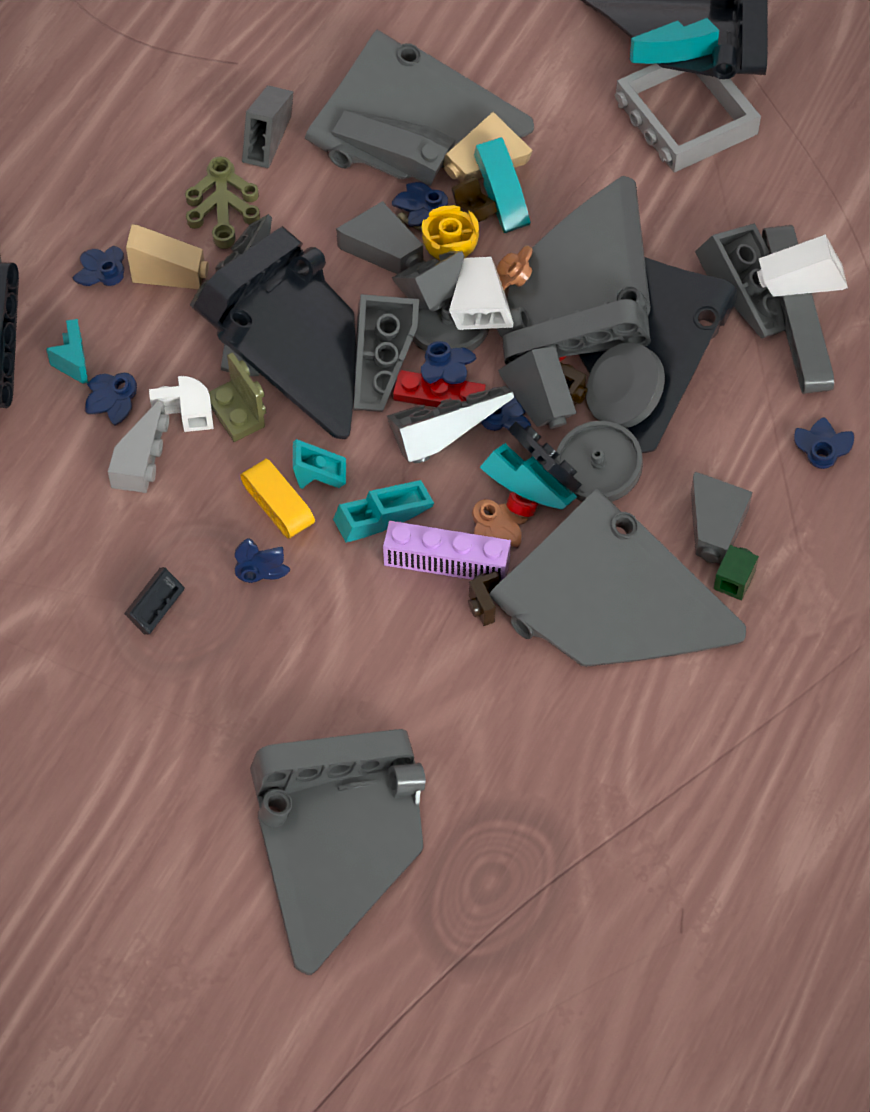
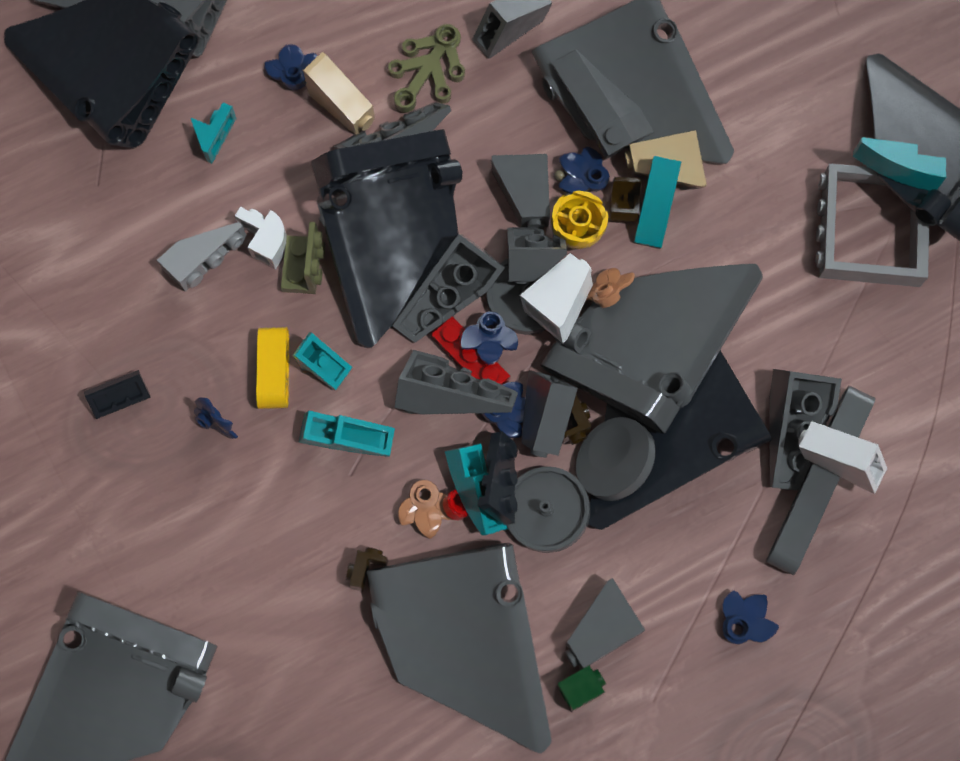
camera: 35 degrees right, 15 degrees up
dark blue plate [85,373,137,426] -> none
lavender brick [383,521,511,582] -> none

